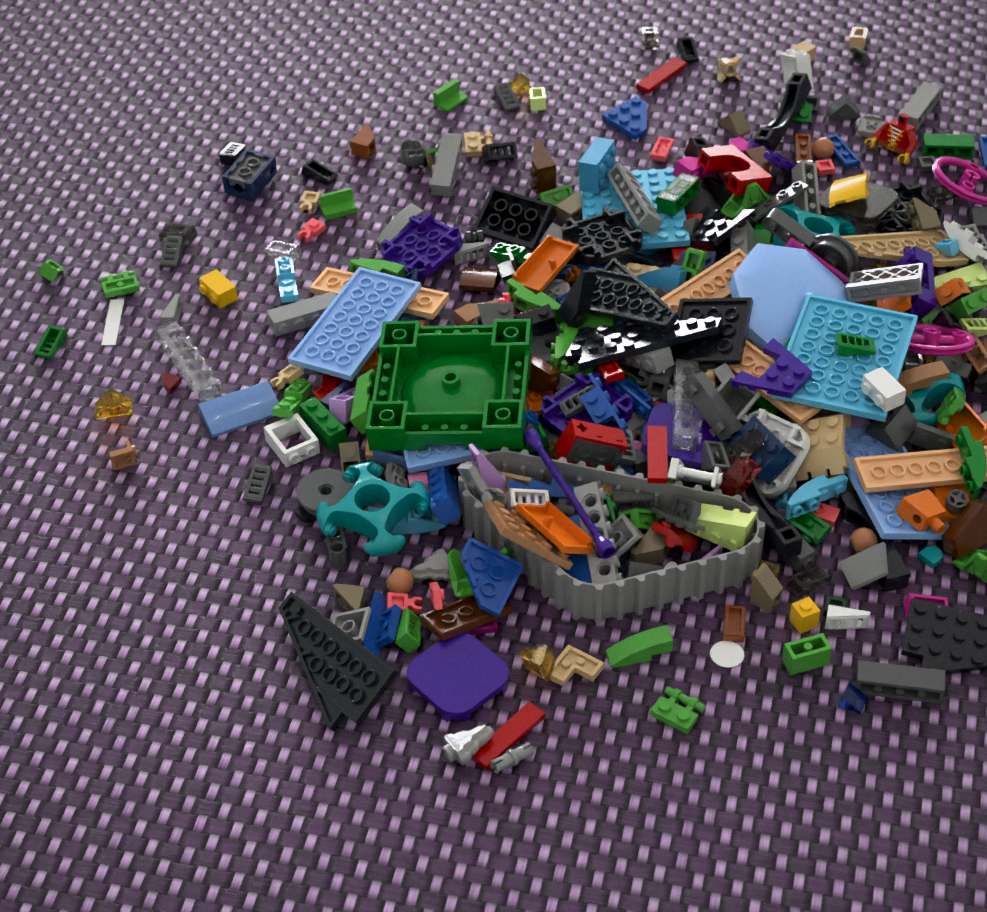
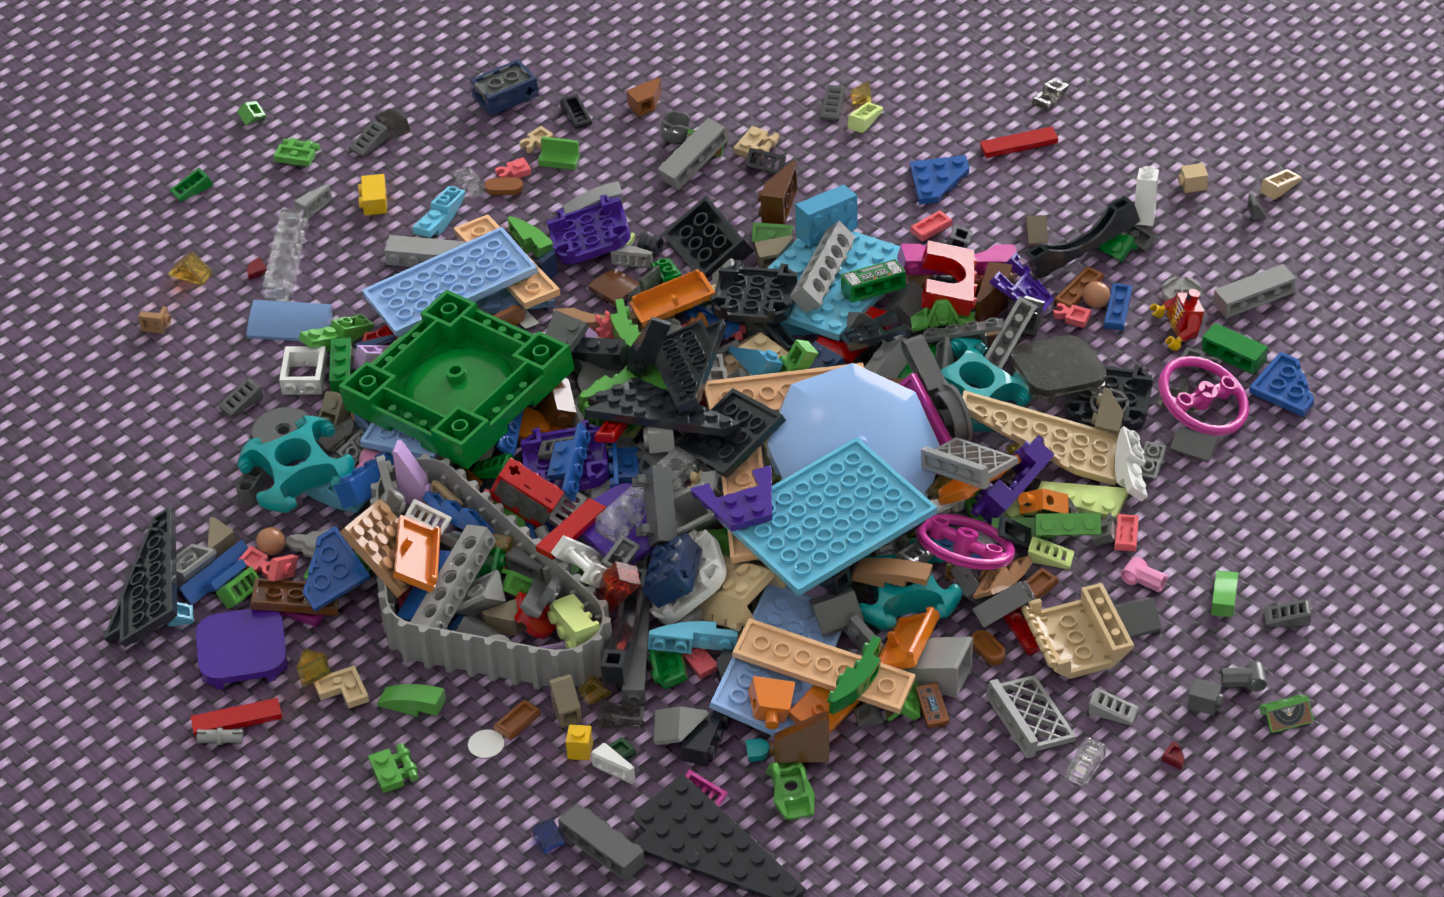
camera: 35 degrees right, 0 degrees up
white sticker [101,299,124,345] -> none
slope [219,142,246,166] -> none
tan plate [270,364,304,390] -> none
bright green panel [433,79,468,112] -> none
light grey rock [442,725,494,766] -> none
dark purple hose [523,429,616,559] -> none
black slope [676,37,700,63] -> none
tan brick [717,56,742,83] -> none
clear smoke slope [725,429,765,465] -> none
bright green brick [782,633,832,675] -> none
dark grey slope [827,94,861,119] -> none
yellow slope [829,173,869,207] -> none
green slope [835,333,876,355] -> none
nougat piece [850,527,878,553] -> none
white brick [861,367,906,412] -> none
medium azure slope [934,239,959,257] -> none
bright green plate [936,386,965,425] -> none
dark grey wheel [945,489,968,514] -> none
none -> dark orange tile [485,177,523,195]

